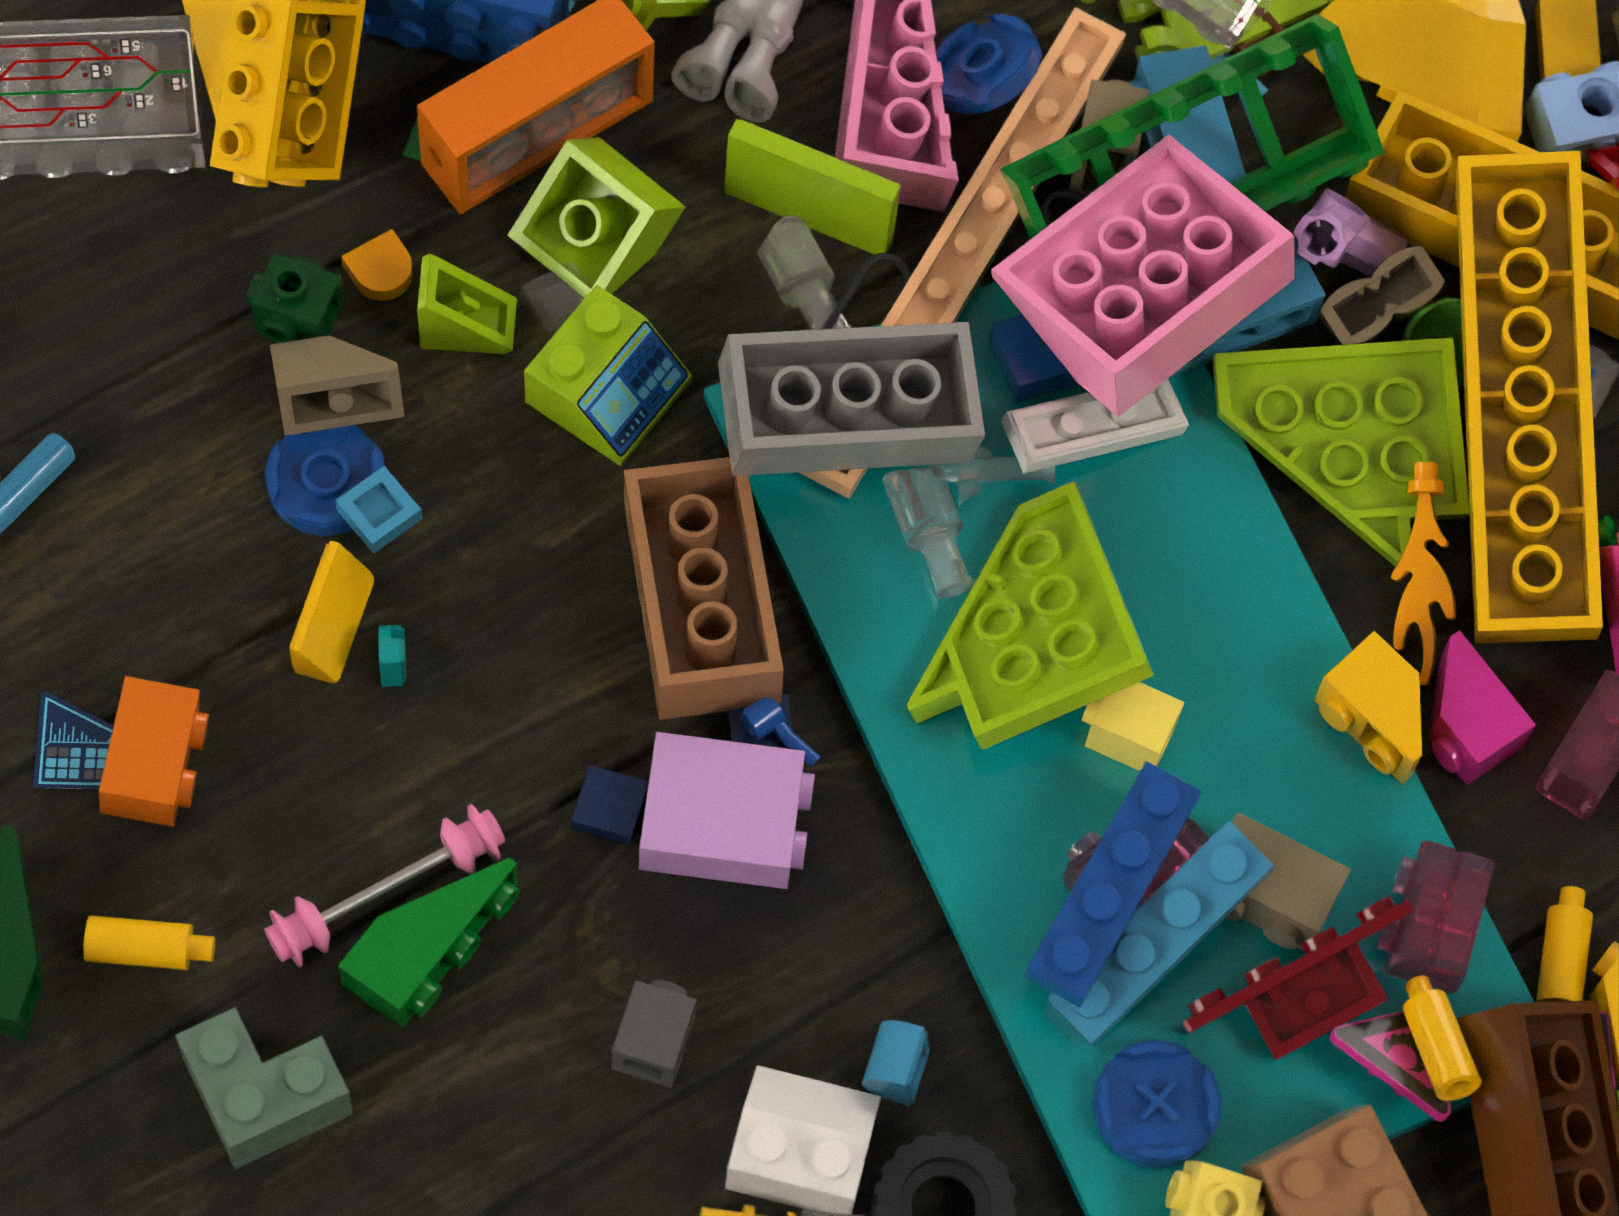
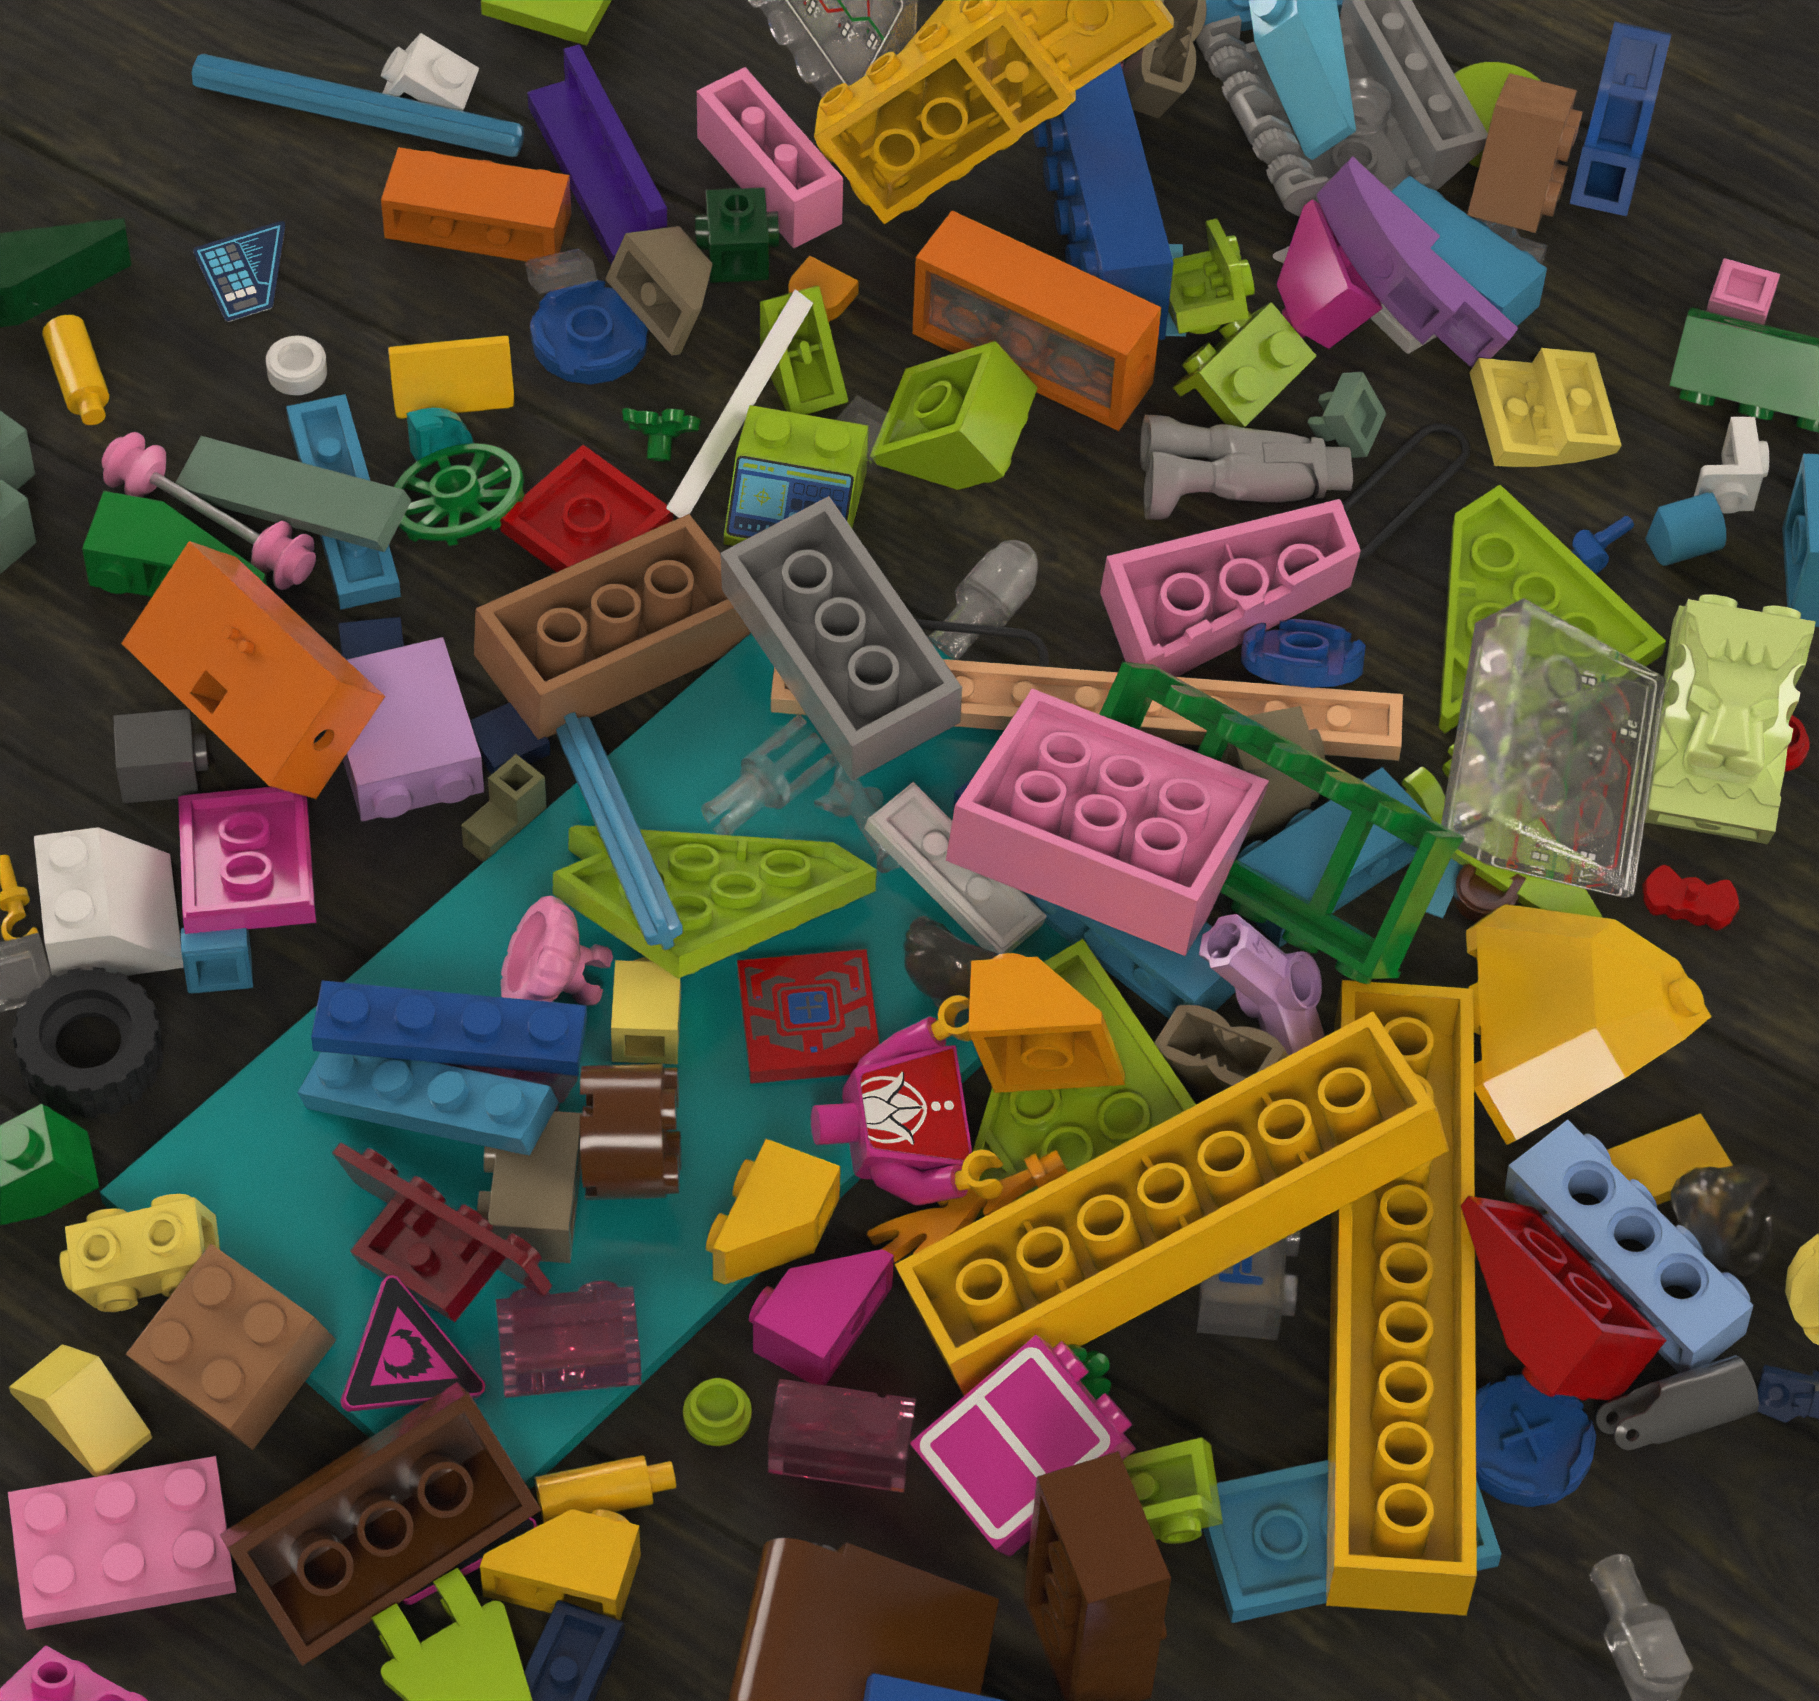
camera: 70 degrees right, 10 degrees down
orange brick [99,676,209,827] -> none
dark azure tile [335,466,422,554] -> none
lime tile [724,119,901,255] -> none
blue hand [739,698,821,768] -> none
blue tile [1092,1040,1222,1170] -> none
yellow cylinder [1403,976,1481,1101] -> none
none -> orange brick [121,541,385,799]
none -> sand green tile [175,436,411,552]
none -> dark pink tile [178,787,316,934]
none -> white tile [266,336,327,395]
none -> dark azure plate [286,394,401,610]
none -> orange brick [381,147,571,266]
none -> green wheel [394,443,524,546]
none -> olive piece [461,754,547,862]
none -> red plate [500,445,673,572]
none -> bright pink hair [500,896,613,1006]
none -> clear tile [525,248,597,293]
none -> dark purple fence [527,44,667,265]
none -> dark azure axle [556,712,683,950]
none -> reddish brown brick [580,1063,682,1200]
none -> green plant [622,408,702,462]
none -> white sticker [666,289,813,518]
none -> lime plate [683,1378,752,1446]
none -> bright pink brick [697,67,843,249]
none -> red tile [737,949,879,1084]
none -> torso [811,995,1004,1206]
none -> clear smoke hair [903,915,999,1028]
none -> light orange slope [968,953,1125,1093]

